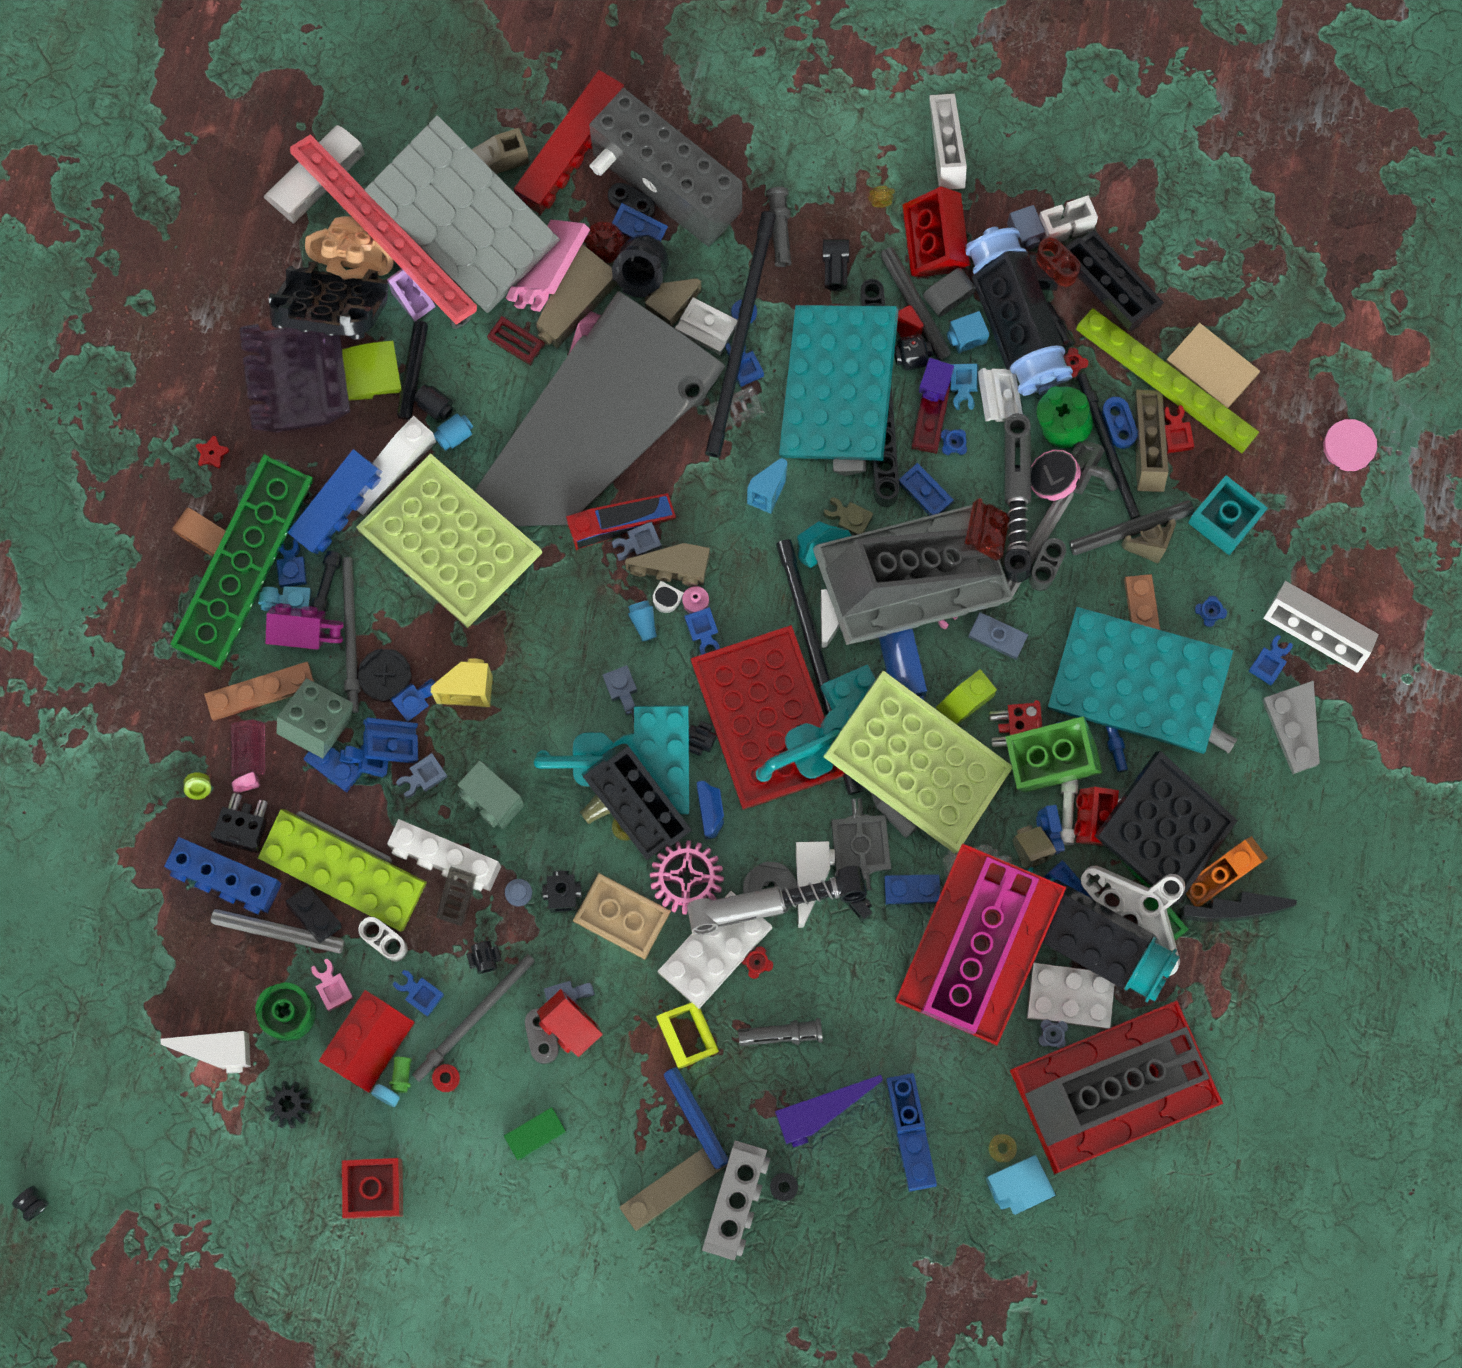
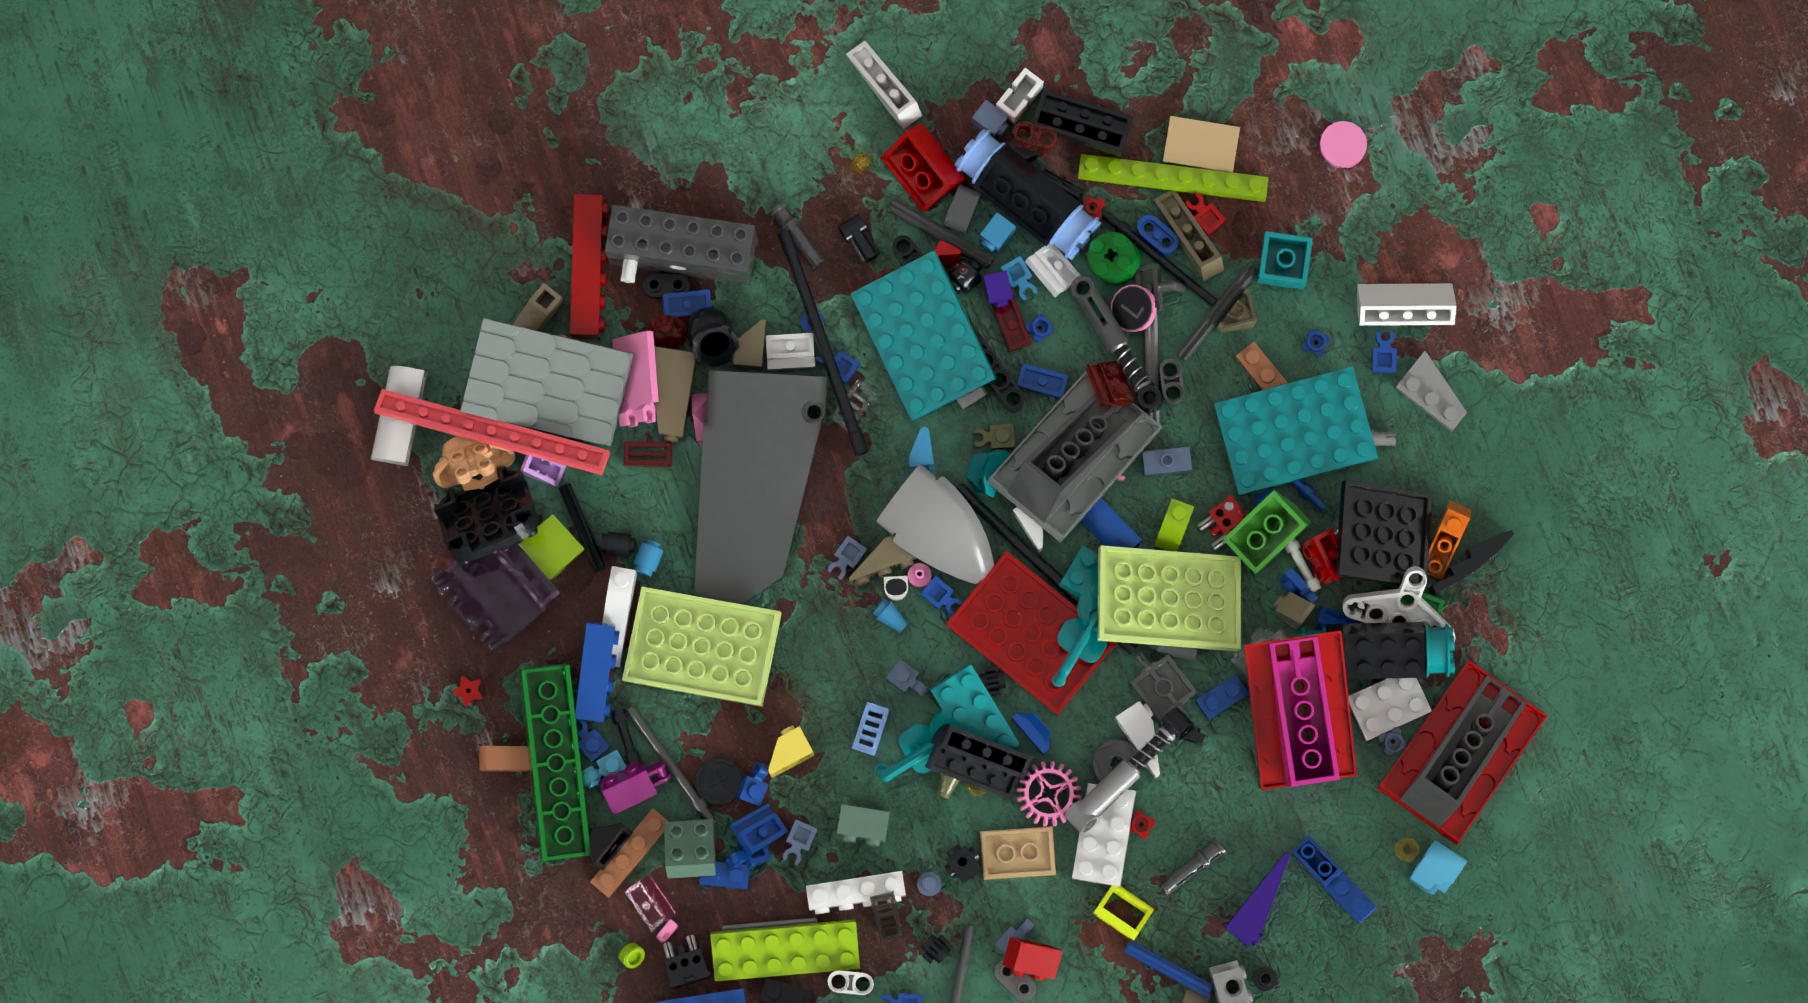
camera: 30 degrees left, 5 degrees up
slope [566,493,676,550] -> none
none -> black slope [589,823,633,871]
none -> light blue slope [852,702,890,756]
none -> light grey panel [876,464,994,584]

